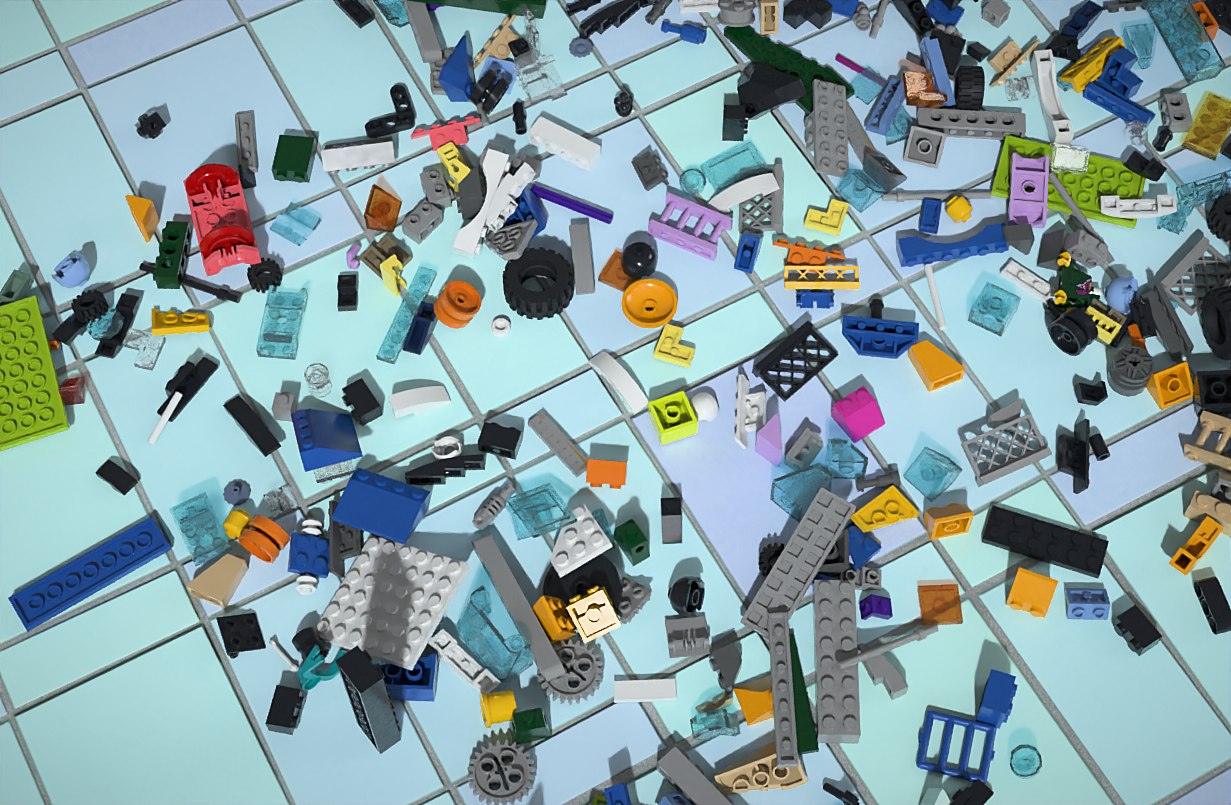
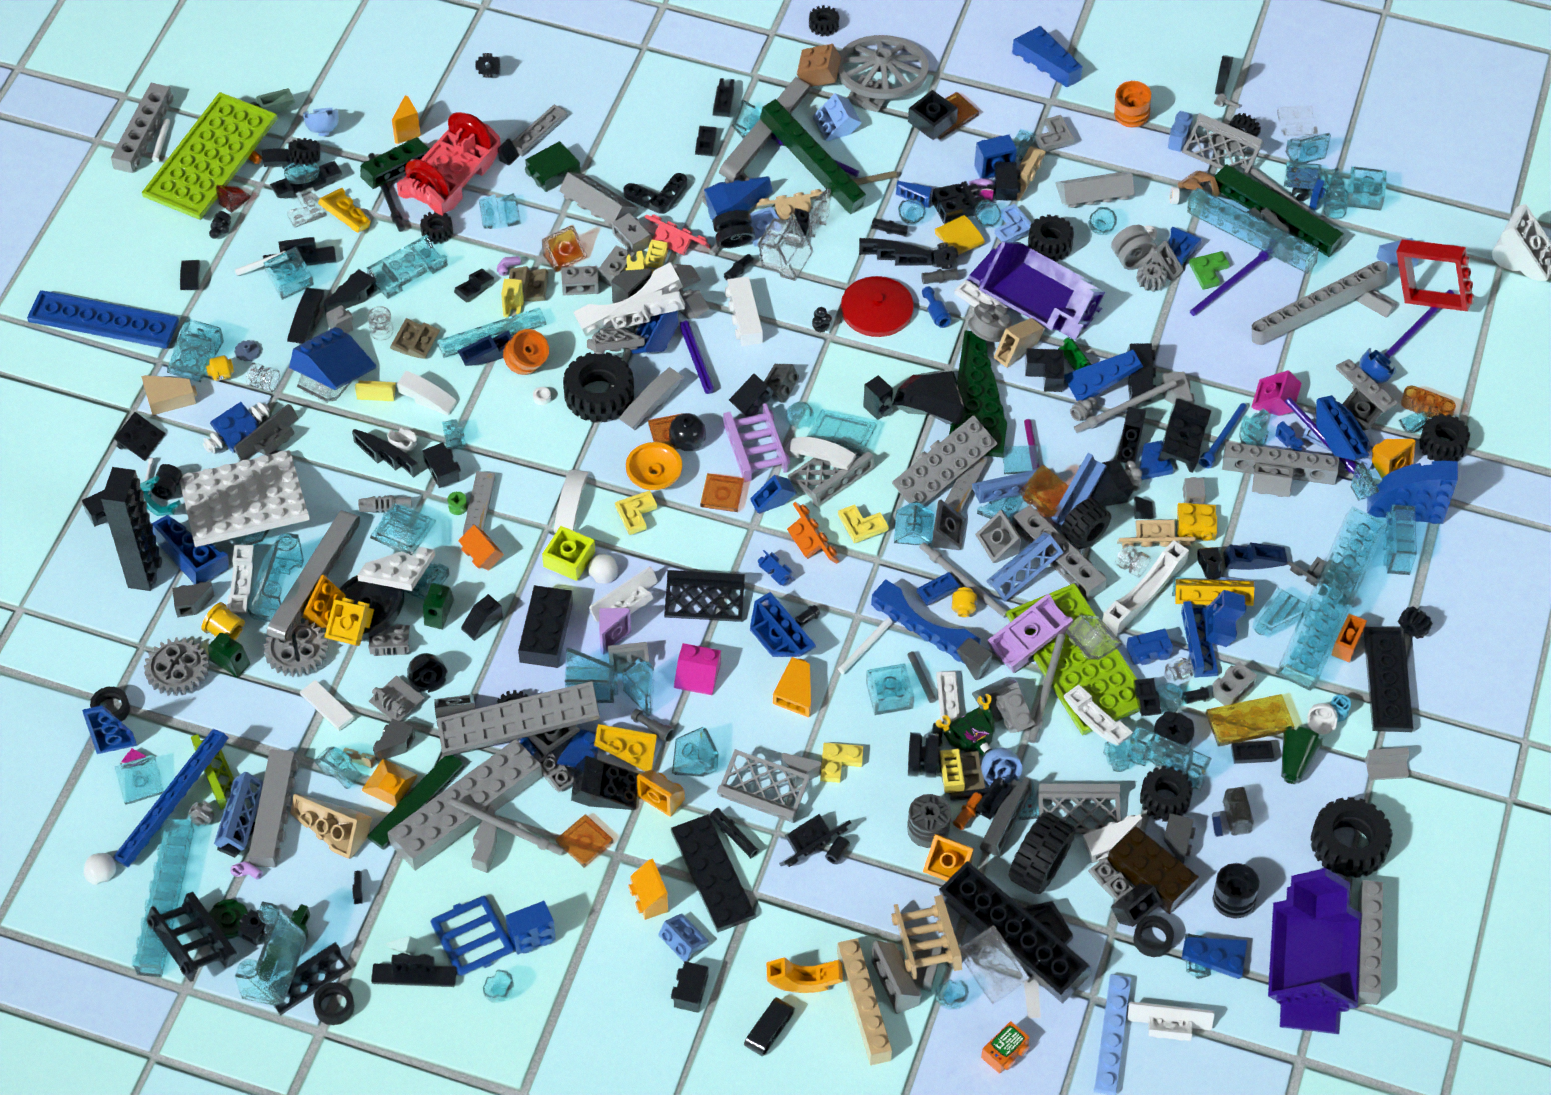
camera: 45 degrees right, 5 degrees down
orange wheel [238,514,290,564] -> none
blue slope [332,468,430,544] -> none
black brick [341,378,383,426] -> none
sand blue piece [569,38,593,58] -> none
light grey tile [767,612,799,768] -> none
yellow fence [784,265,860,289] -> none
dark purple bracket [859,594,893,620] -> none
black bracket [1074,381,1108,406] -> none
none -> dark grey slope [172,582,215,618]
none -> black piece [209,211,231,239]
none -> clear light blue brick [263,247,314,300]
none -> black slope [324,269,377,314]
none -> light yellow panel [355,380,396,401]
none -> dark tan slope [390,318,440,359]
none -> dark grey slope [434,694,475,727]
none -> clear light blue brick [442,419,466,450]
none -> bright green wheel [447,491,467,515]
none -> black brick [518,585,573,668]
none -> black slope [571,756,639,810]
none -> light grey brick [612,213,651,255]
none -> black slope [695,126,717,156]
none -> clear orange tile [700,473,744,513]
none -> black pin [709,807,759,859]
none -> black brick [729,373,774,417]
none -> light yellow plate [820,743,863,783]
none -> red dish [841,276,913,337]
none -> dark grey bar [907,651,937,703]
none -> medium blue fence [986,532,1063,601]
none -> blue brick [1126,628,1173,665]
none -> black brick [1152,711,1195,759]
none -> clear light blue hair [1156,682,1184,712]
none -> yellow plate [1177,503,1217,541]

